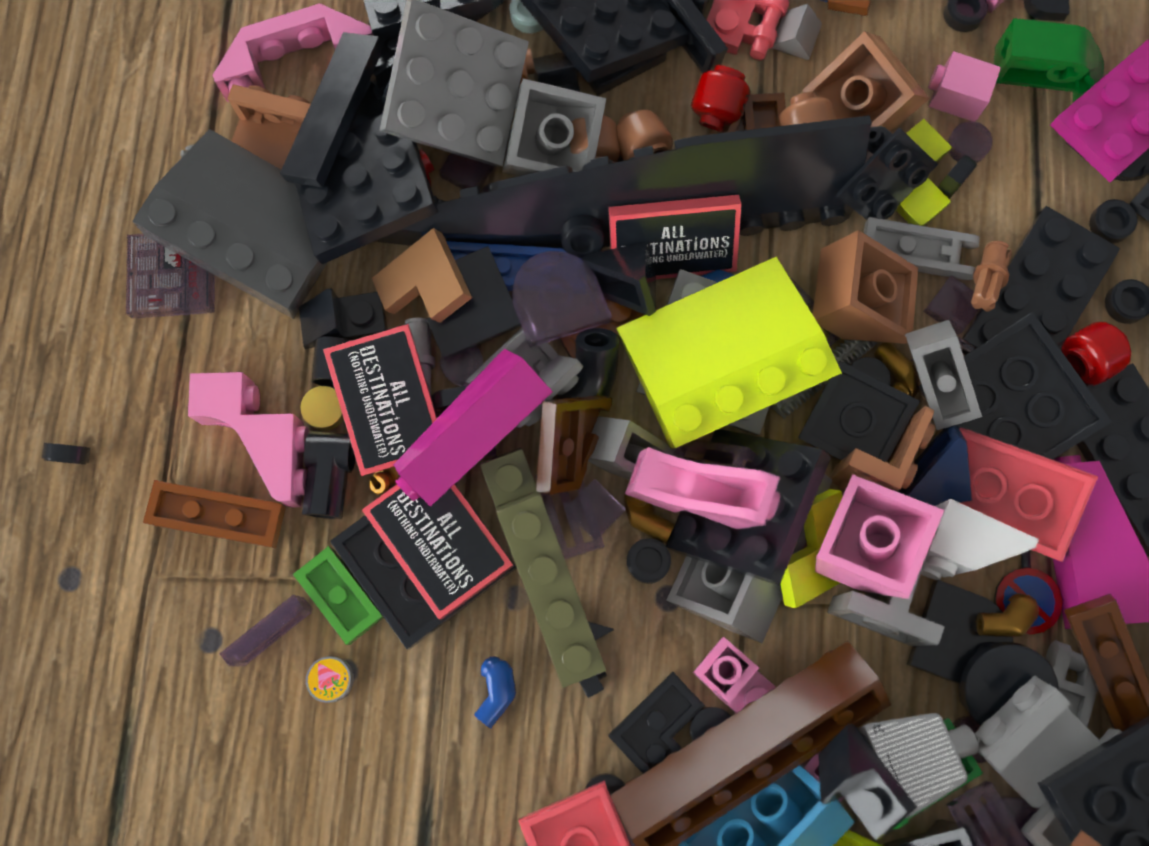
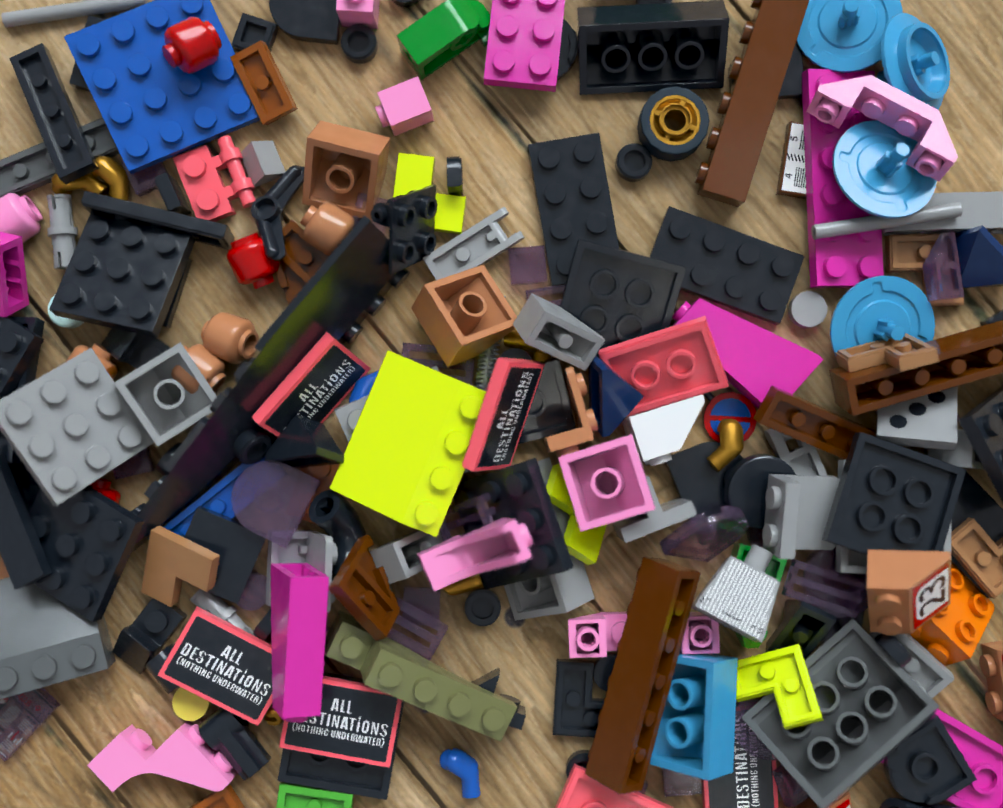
camera: 45 degrees left, 10 degrees up
black slope [819,723,917,840] -> none
tile [947,121,993,163] -> none
nougat axle [971,241,1012,312] -> none
red head [1061,322,1131,385] -> none
black tile [1089,199,1138,244] -> none
none -> black piece [251,165,305,261]
none -> tile [462,357,545,472]
none -> tile [659,506,749,562]

